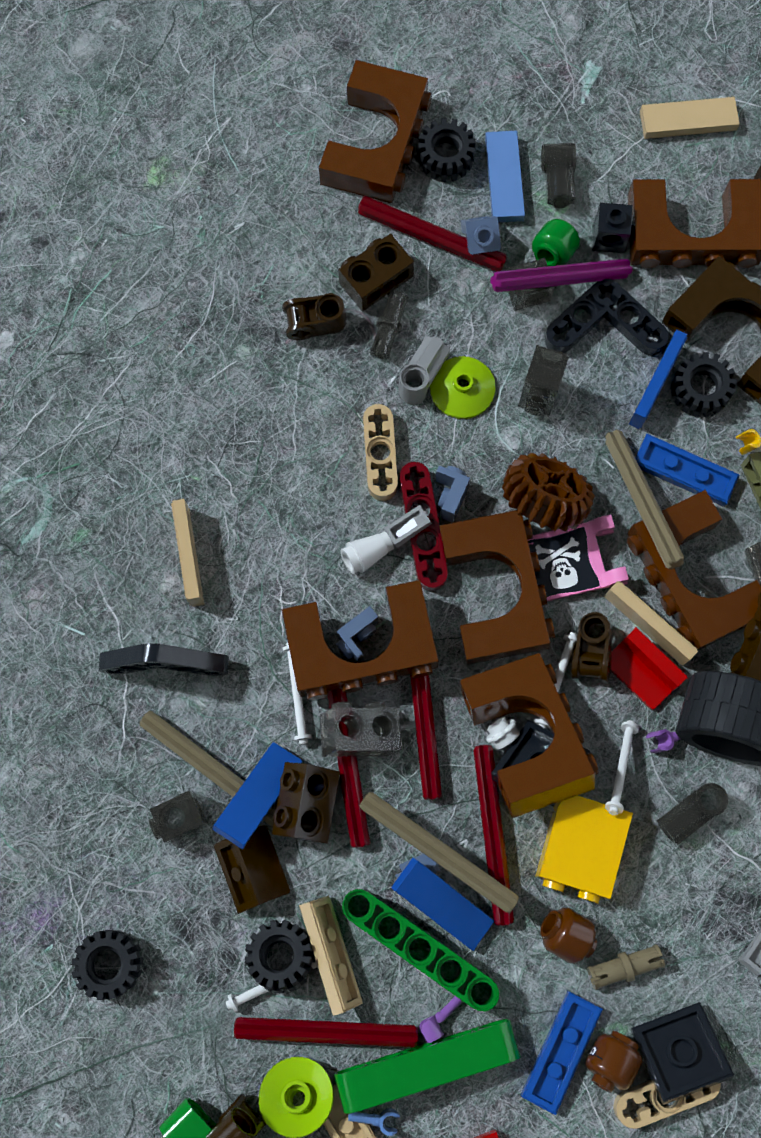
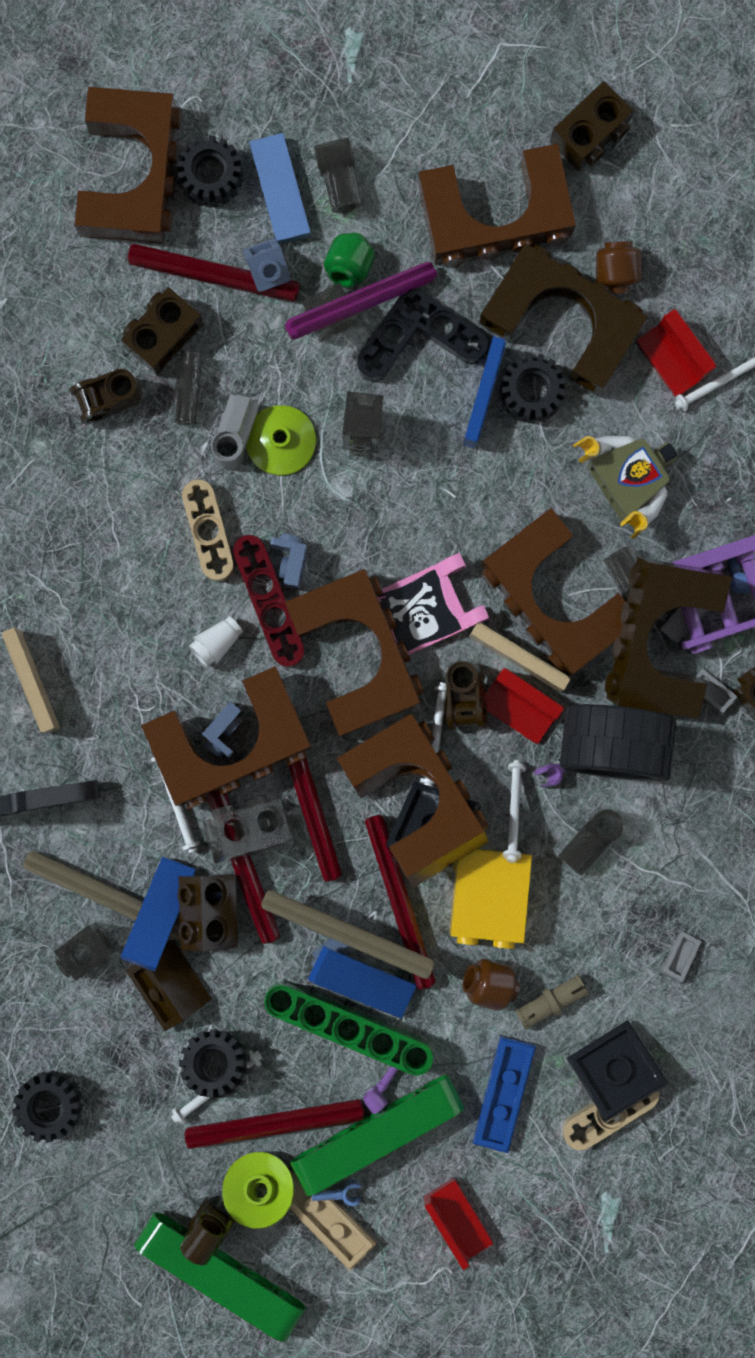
camera: 15 degrees left, 10 degrees up
tan tile [299,896,363,1016] -> none
light grey piece [384,505,432,549] -> none
white plate [486,717,520,749] -> none
reddish brown gear [501,453,595,532] -> none
reddish brown head [586,1031,642,1093] -> none
black brick [592,202,633,253] -> none
dark tan axle [605,429,684,570] -> none
blue tile [635,434,740,507] -> none
tan tile [640,97,740,139] -> none

